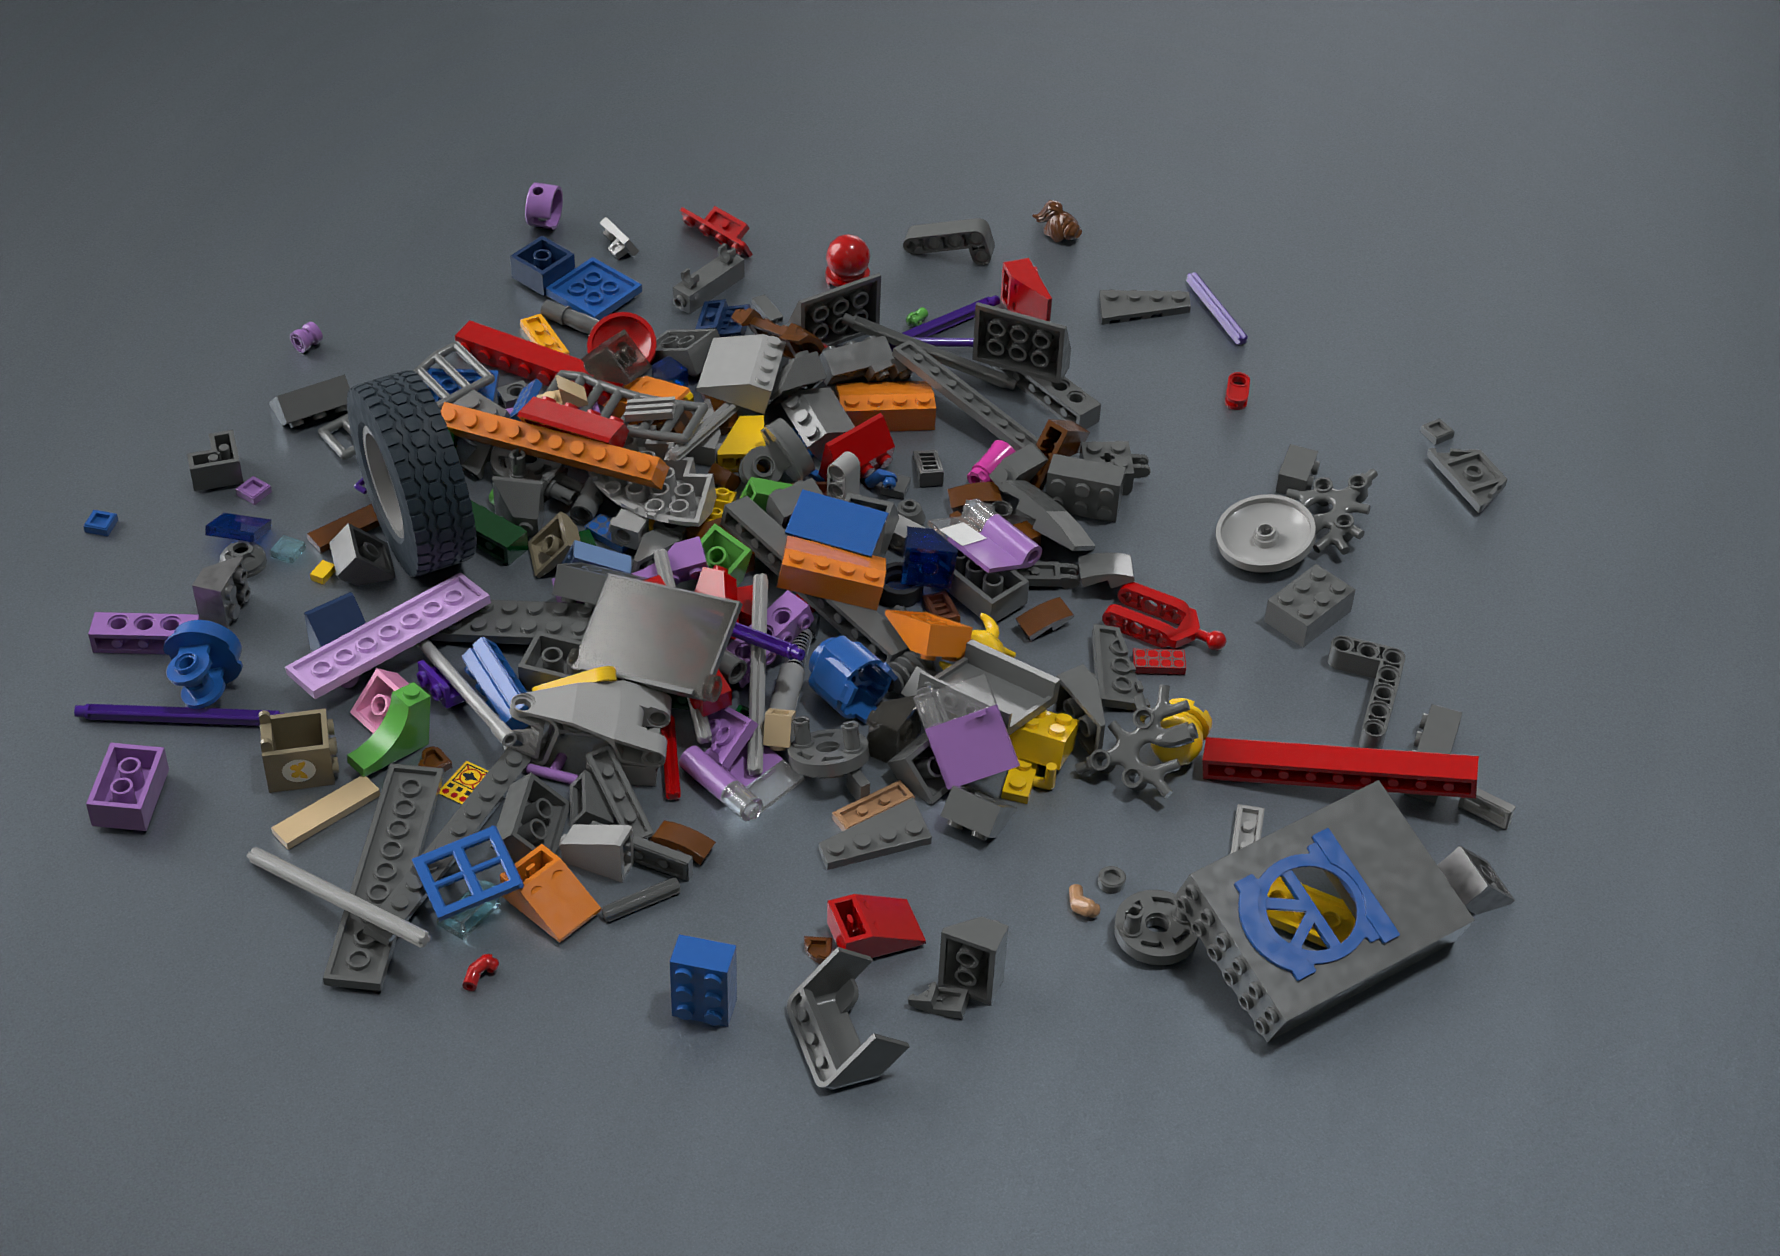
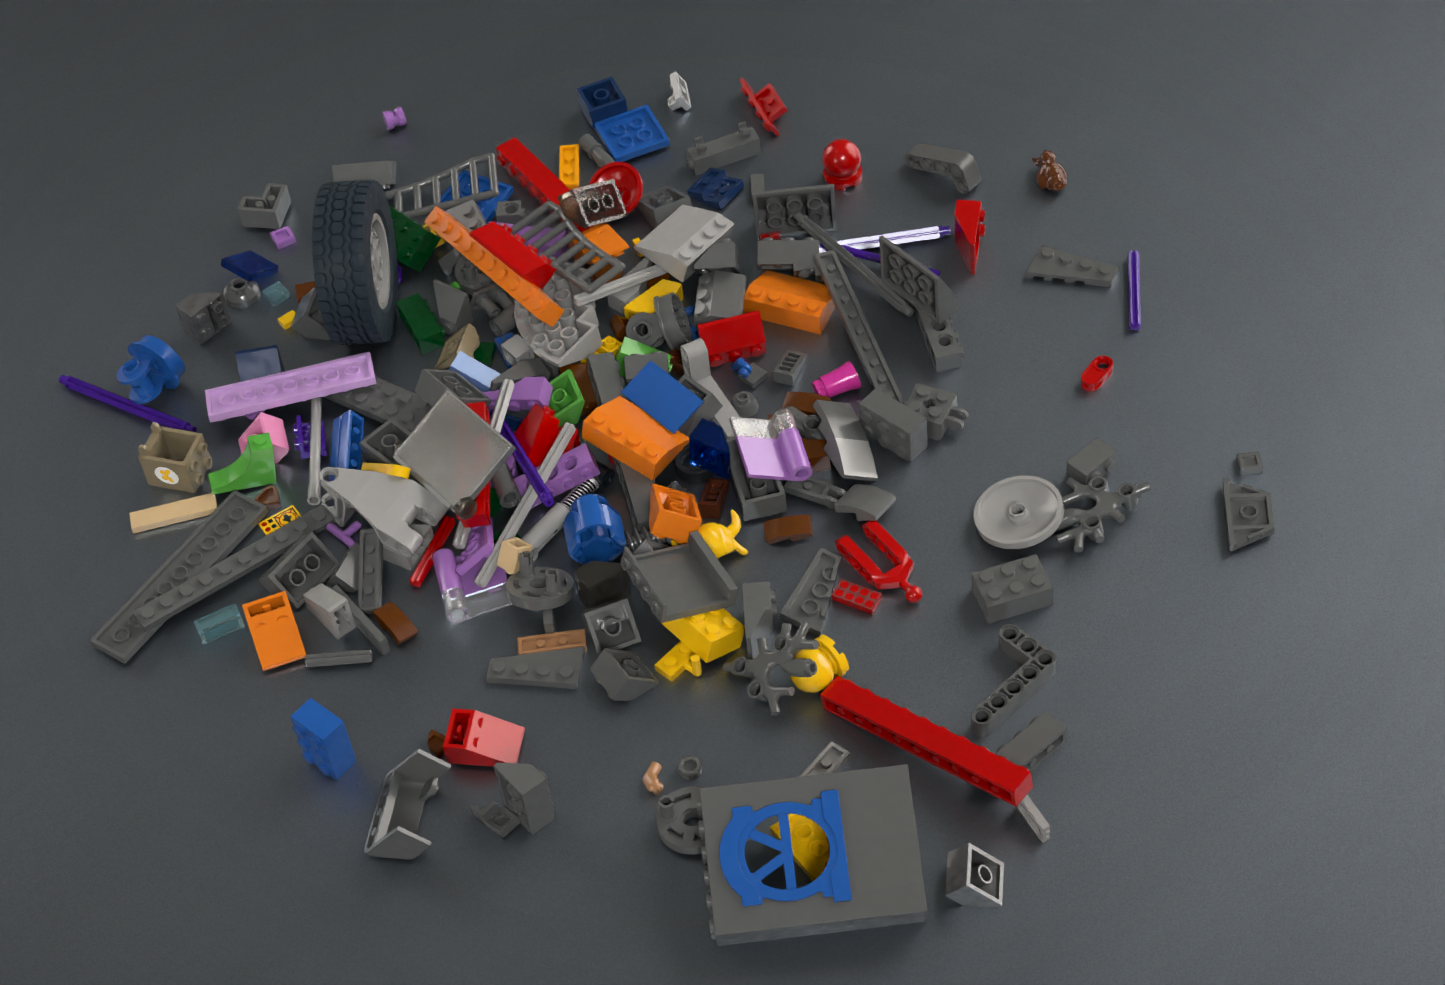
camera: 35 degrees right, 5 degrees up
blue tile [83,510,118,537] -> none
medium lavender brick [86,743,169,831] -> none
medium lavender brick [88,612,200,654] -> none
light grey axle [247,847,431,948] -> none
blue window [412,825,524,922] -> none
red arm [462,954,499,991] -> none
blue tile [509,379,542,421] -> none
medium lavender piece [525,182,563,230] -> none
tan slope [536,375,589,407] -> none
light grey tile [624,396,677,422] -> none
clear blue brick [651,356,688,387] -> none
reddish brown piece [731,308,825,360] -> none
bright green arm [906,307,928,327] -> none
medium lavender door [913,673,1020,789] -> none
white sticker [939,522,986,546] -> none
dark grey slope [989,443,1048,494] -> none
reddish brown arch [1029,419,1090,490] -> none

